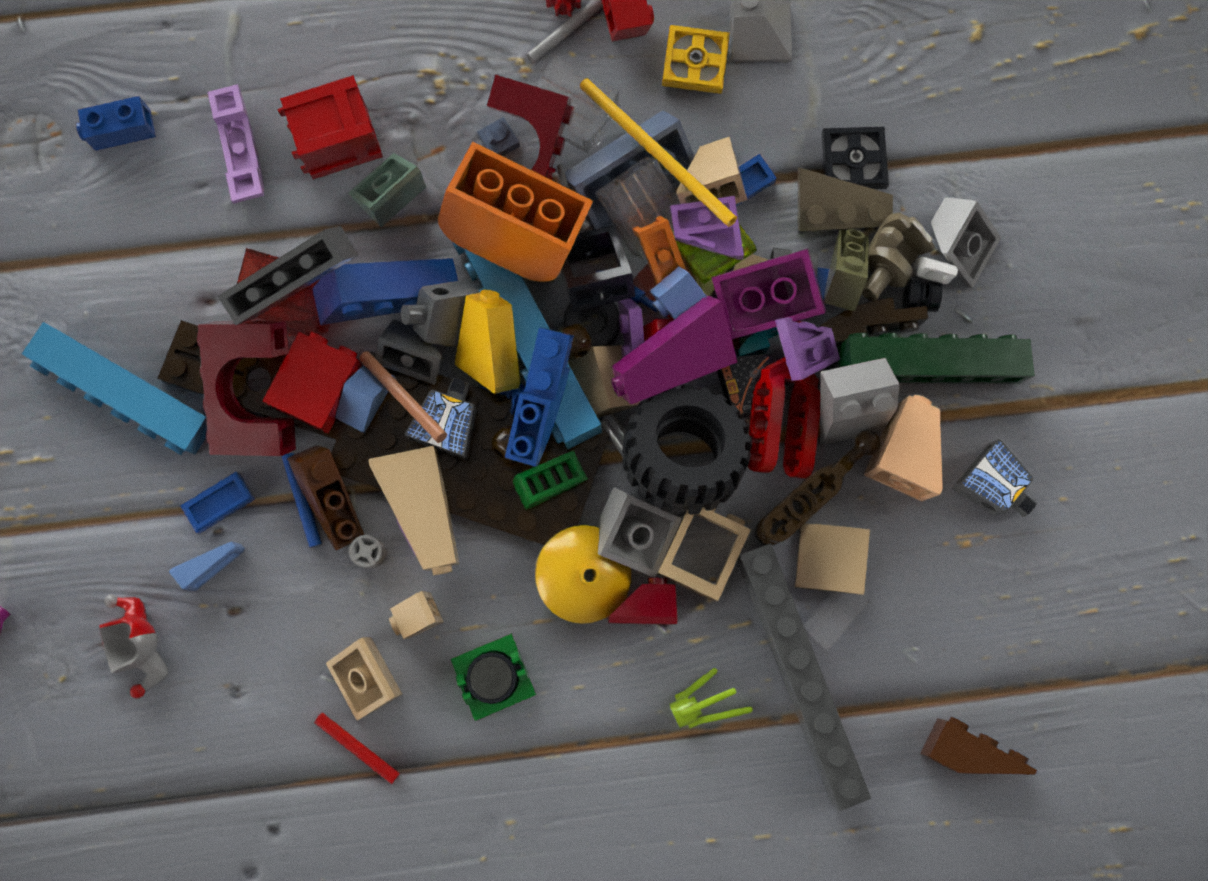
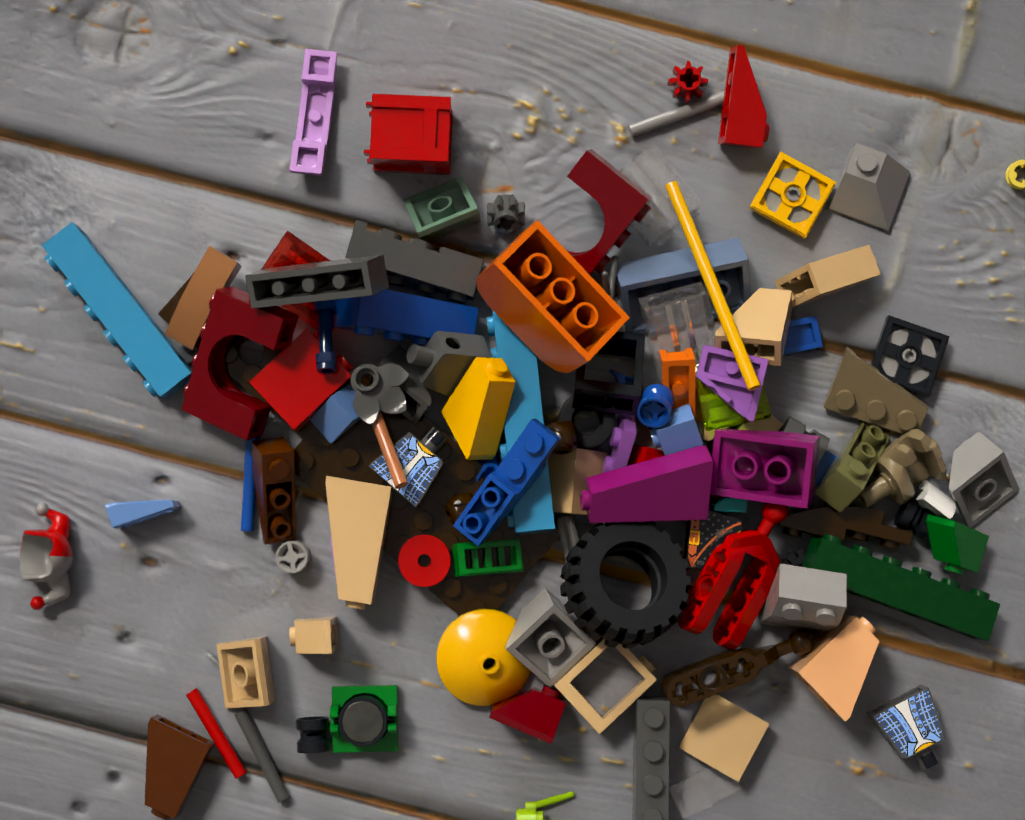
camera: 25 degrees right, 5 degrees up
blue brick [76,96,156,151] -> none
blue tile [180,471,255,534] -> none
sand blue tile [477,117,520,156] -> none
medium lavender wing [775,317,840,381] -> none
none -> reddish brown slope [145,714,215,820]
none -> medium nougat slope [165,246,242,351]
none -> dark grey bar [235,709,290,803]
none -> black wheel [296,716,330,753]
none -> dark blue bar [314,300,337,374]
none -> dark grey wedge [345,220,484,304]
none -> dark grey plate [351,363,409,425]
none -> red piece [398,534,451,587]
none -> dark grey gear [487,194,525,234]
none -> blue wheel [637,384,674,428]
none -> tan slope [774,245,881,309]
none -> green slope [926,514,989,575]

